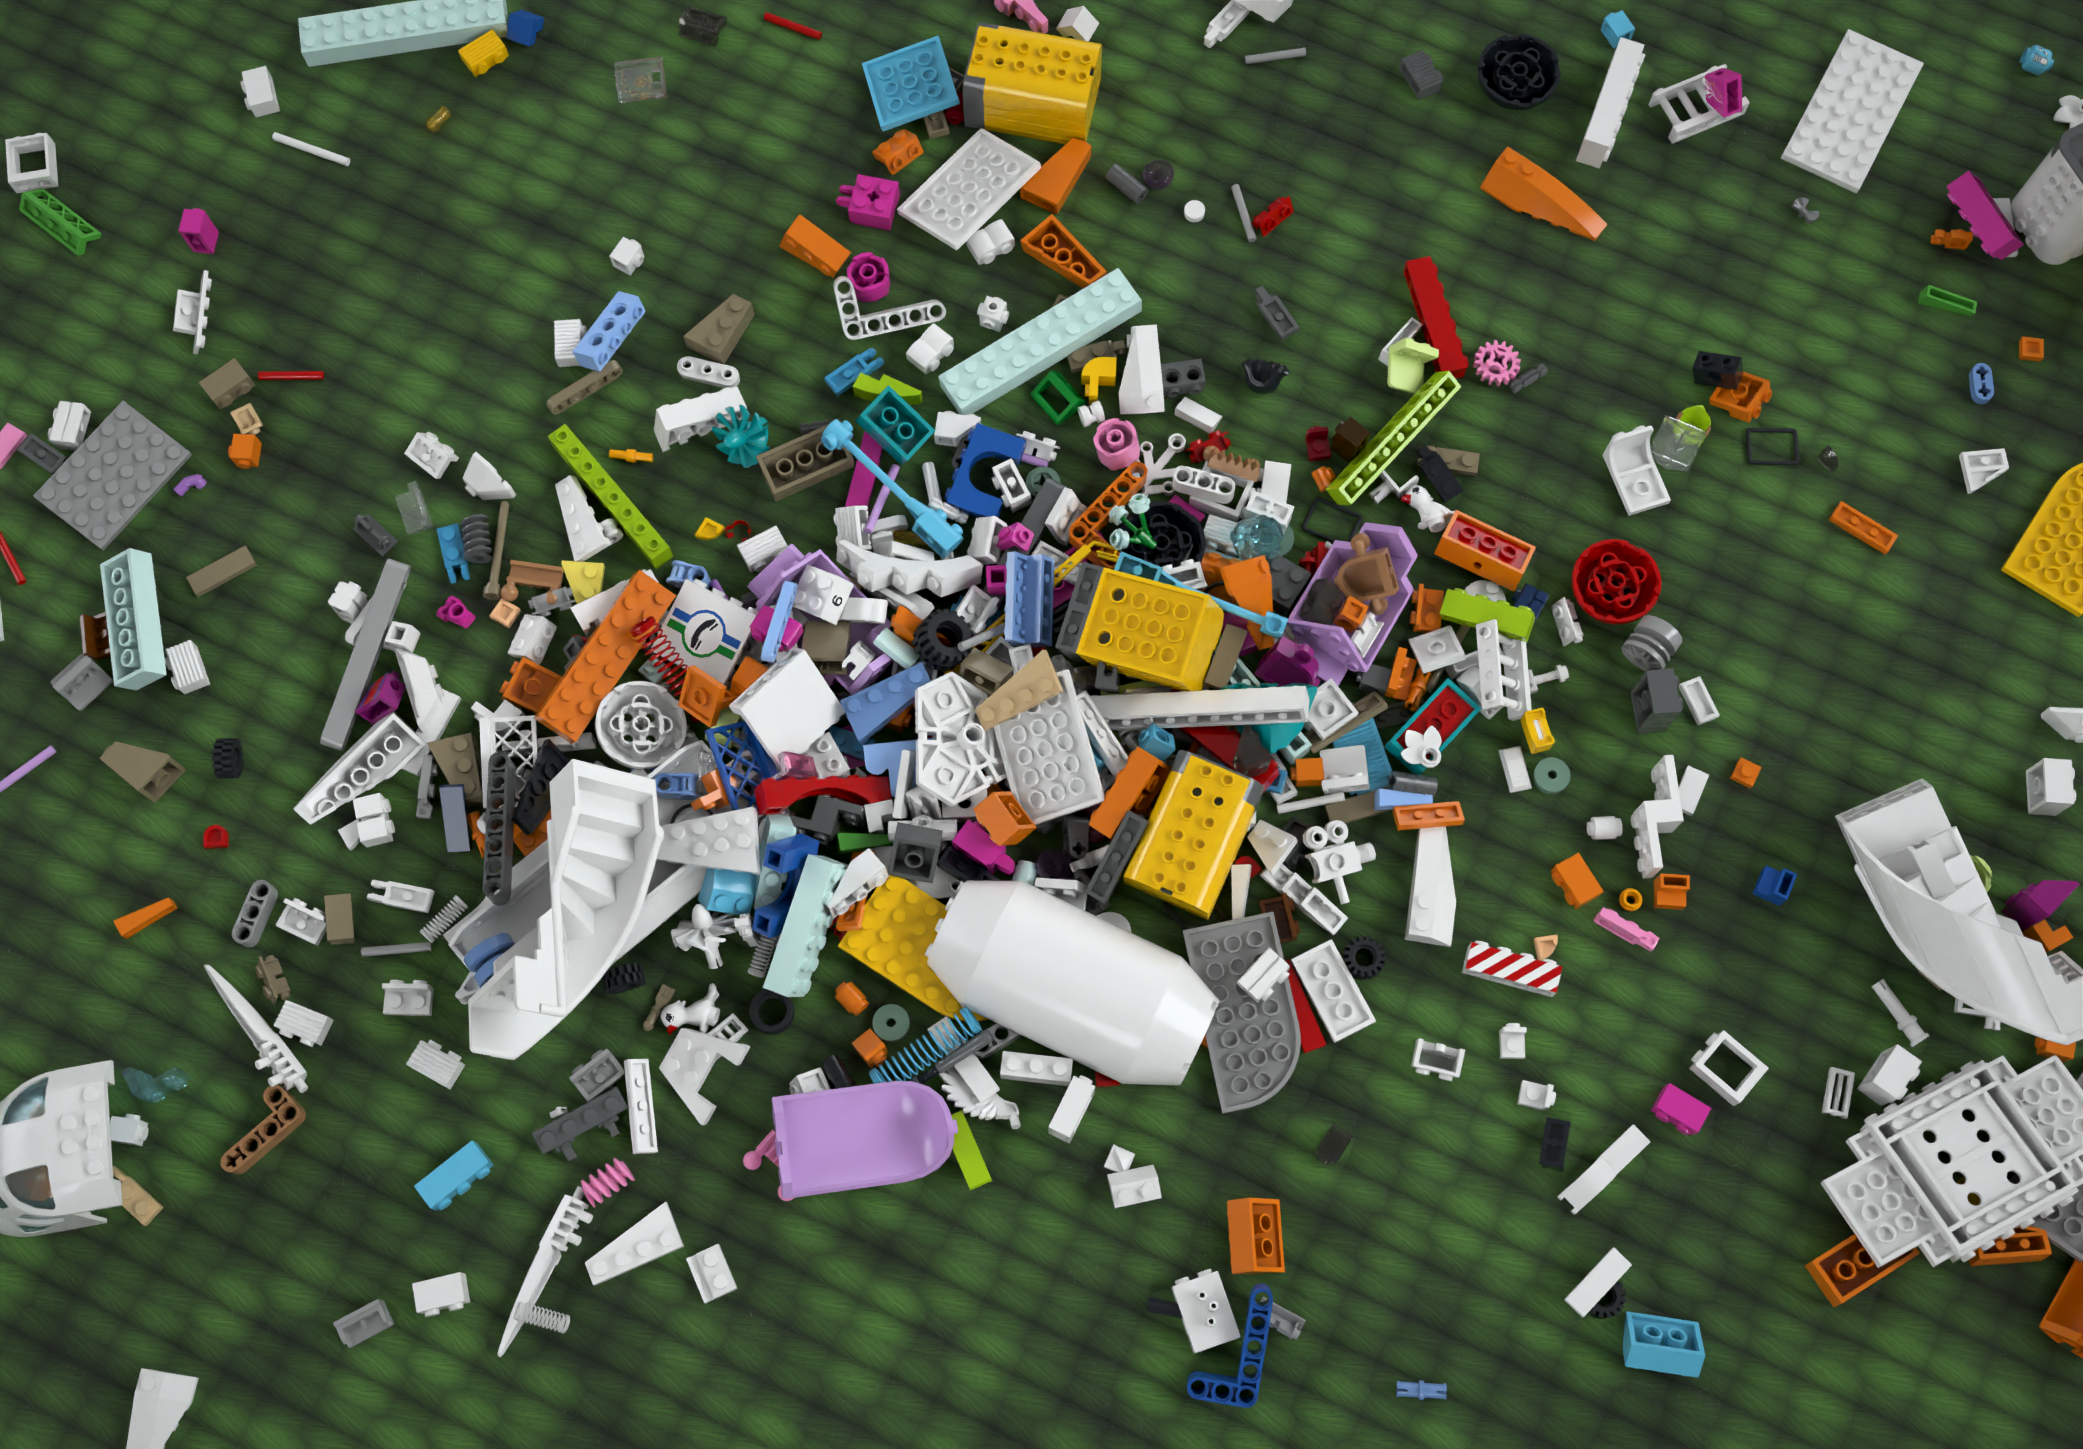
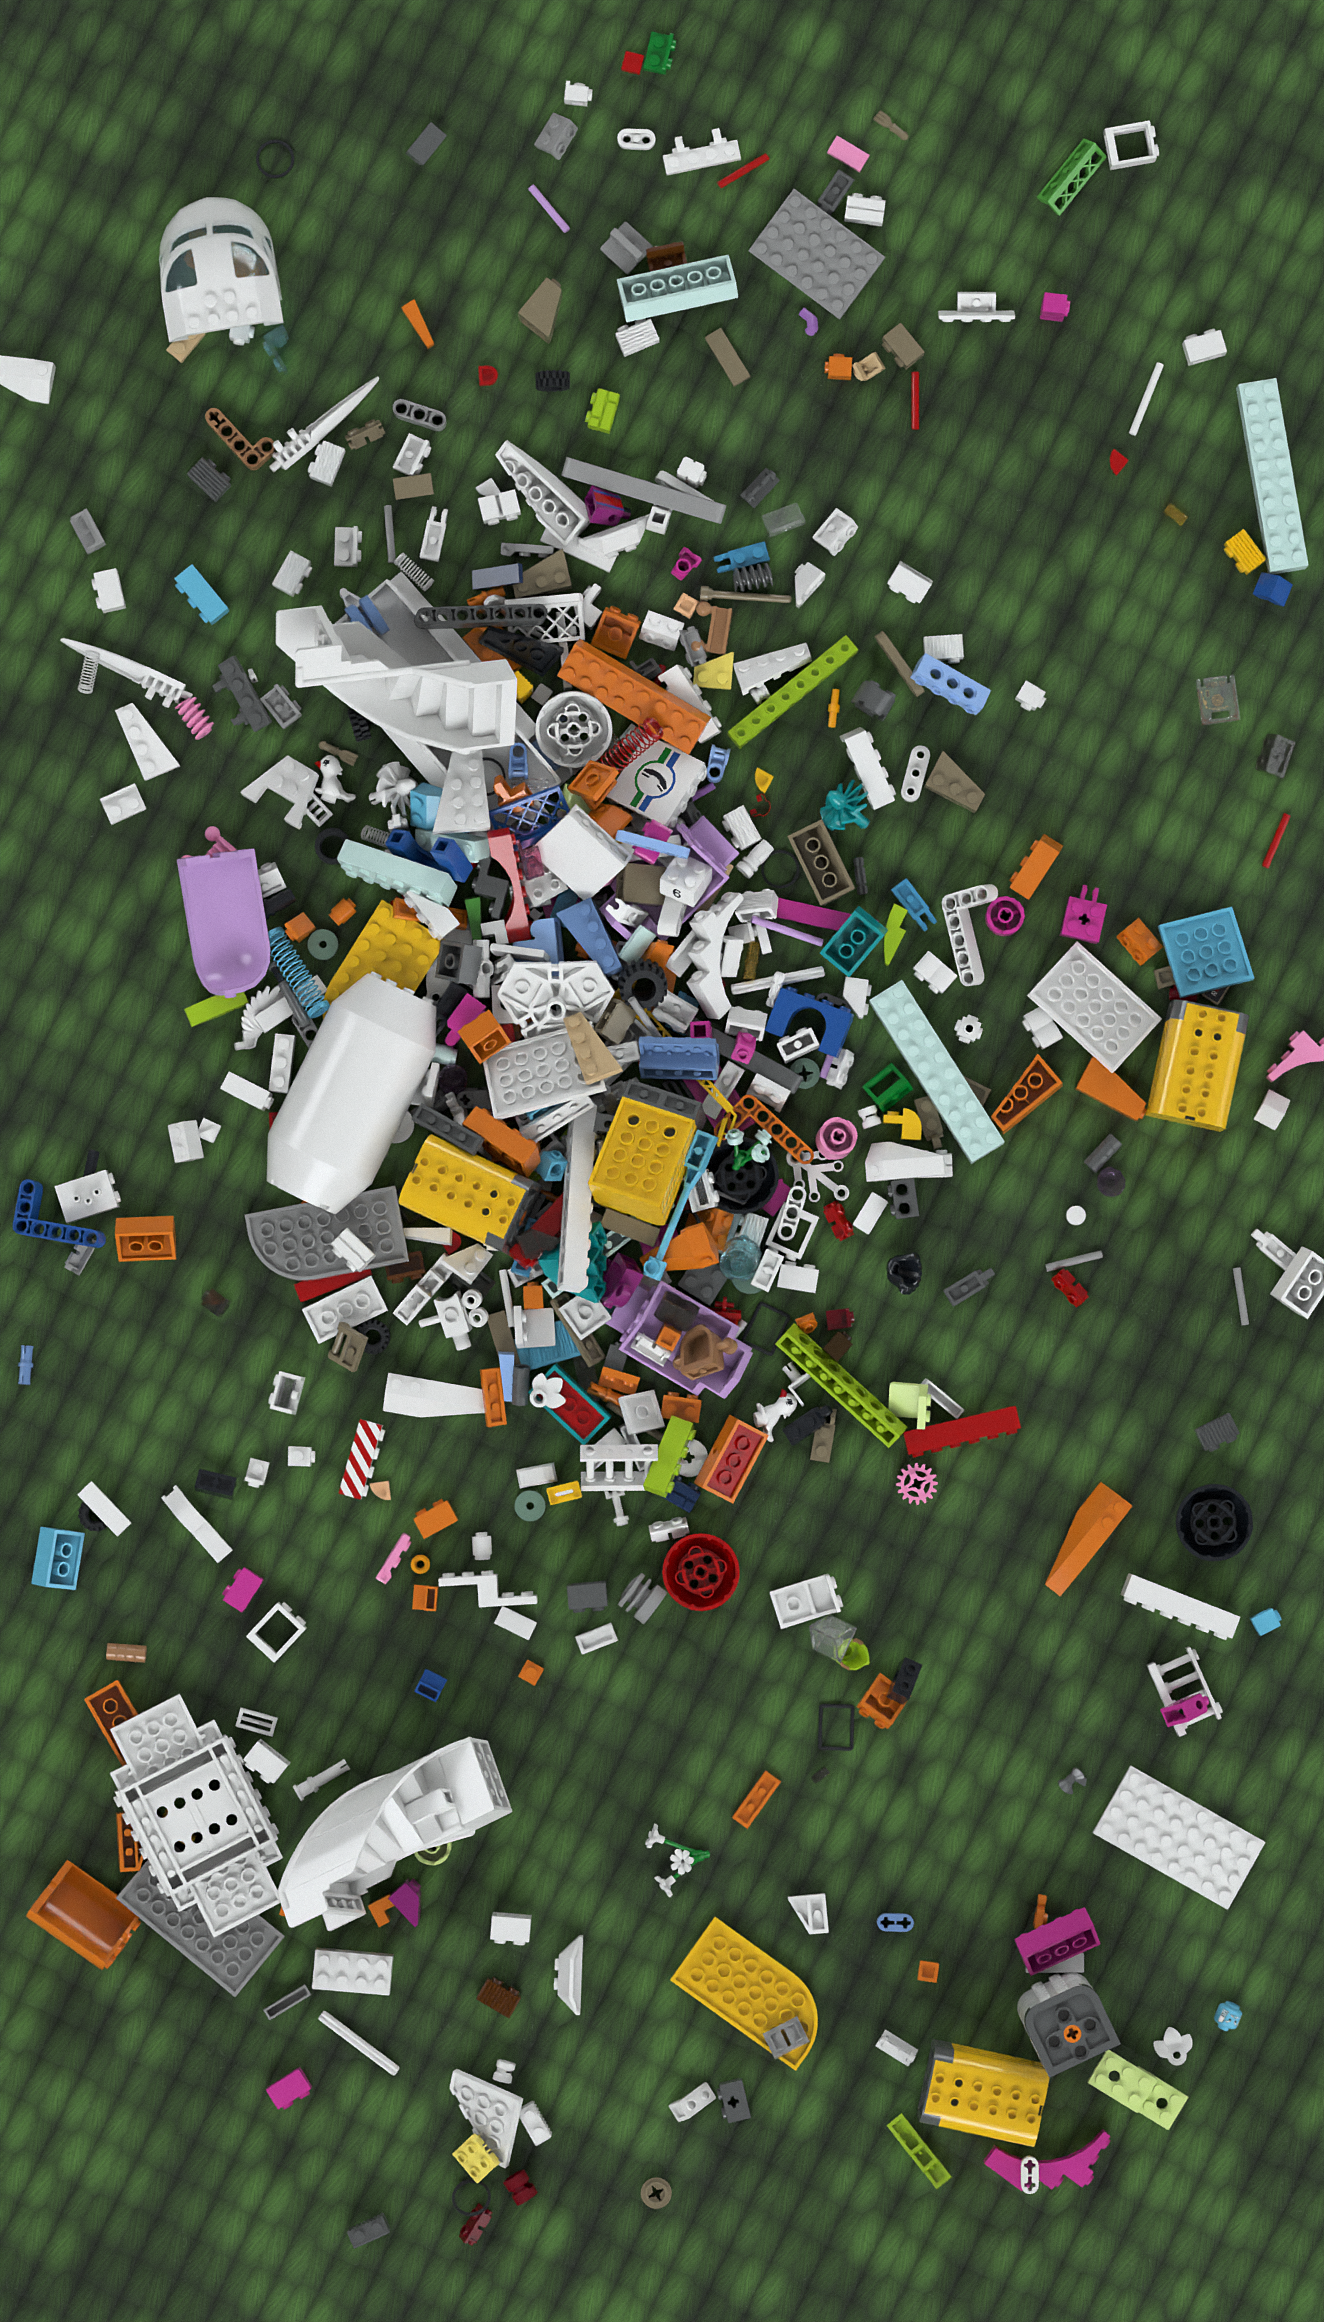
camera: 90 degrees right, 15 degrees up
white tile [624,1059,658,1154] -> none
medium azure bar [821,419,963,559] -> none
medium nougat gear [1203,446,1261,482] -> none
dark grey axle [1509,363,1548,393] -> none
bright green piece [1918,285,1977,317] -> none
none -> medium nougat axle [106,1643,147,1663]
none -> dark grey brick [187,457,231,502]
none -> dark tan plate [328,1322,368,1372]
none -> lime brick [585,388,620,434]
none -> white plant [645,1823,710,1897]
none -> white axle [736,839,774,879]
none -> black piece [761,850,800,889]
none -> dark grey brick [851,680,896,721]
none -> white brick [887,561,933,603]
none -> red tile [1110,449,1129,476]

